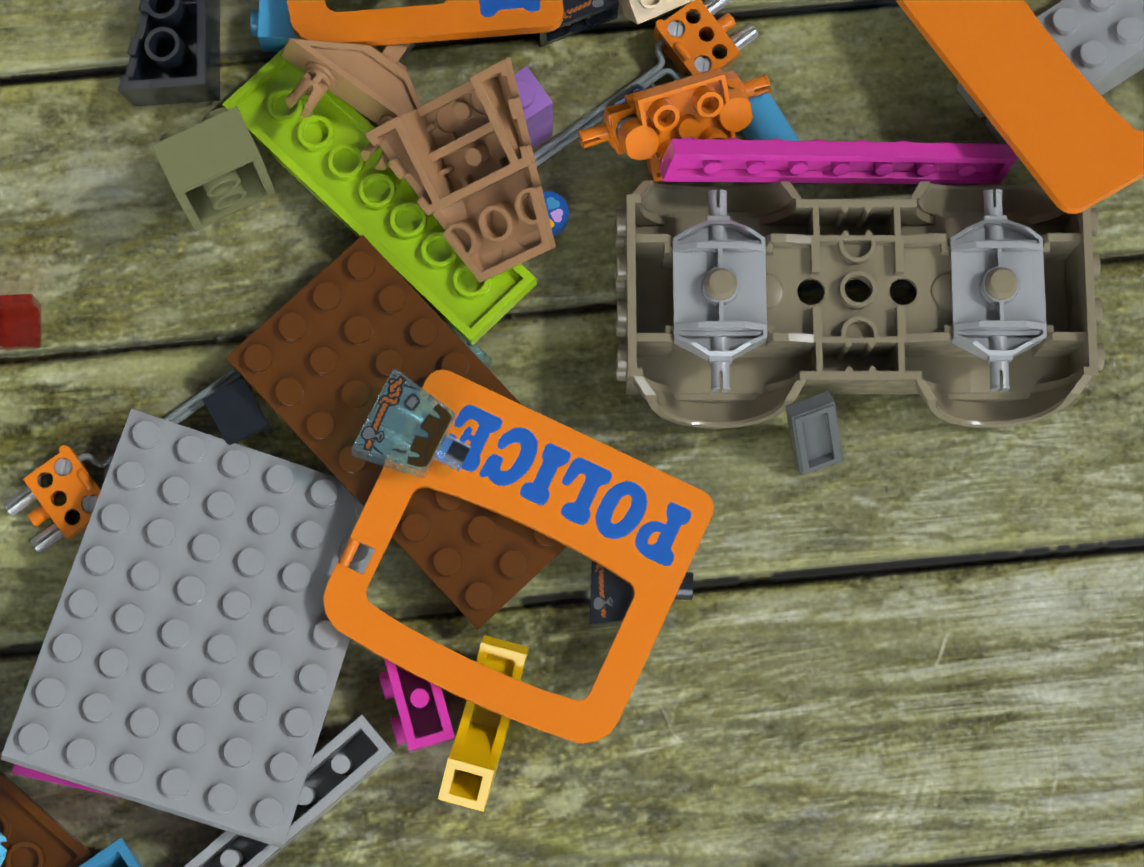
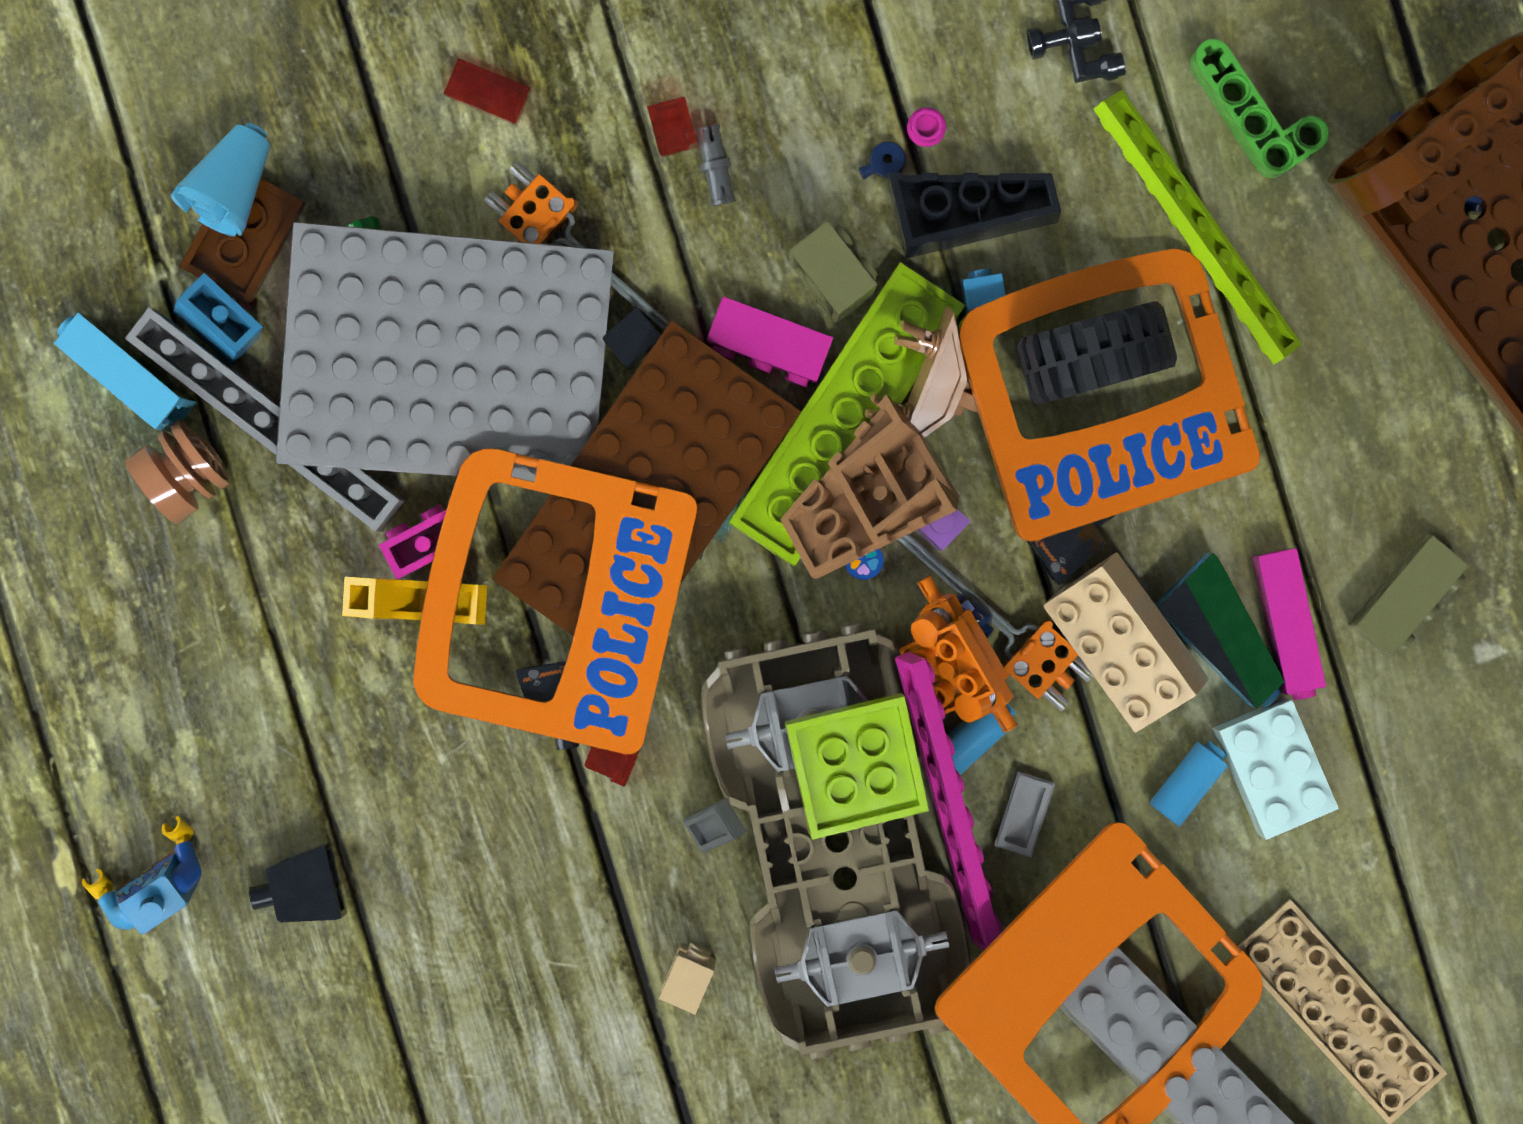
camera: 85 degrees right, 10 degrees up
torso [352,369,472,478] -> none
none -> clear red panel [584,746,641,787]
none -> tan brick [659,942,716,1015]
none -> dark grey pin [695,124,736,206]
none -> dark pink brick [706,296,833,388]
none -> lime plate [785,693,929,840]
none -> dark blue piece [858,141,906,179]
none -> dark pink plate [907,107,946,147]
none -> light grey tile [993,771,1055,857]

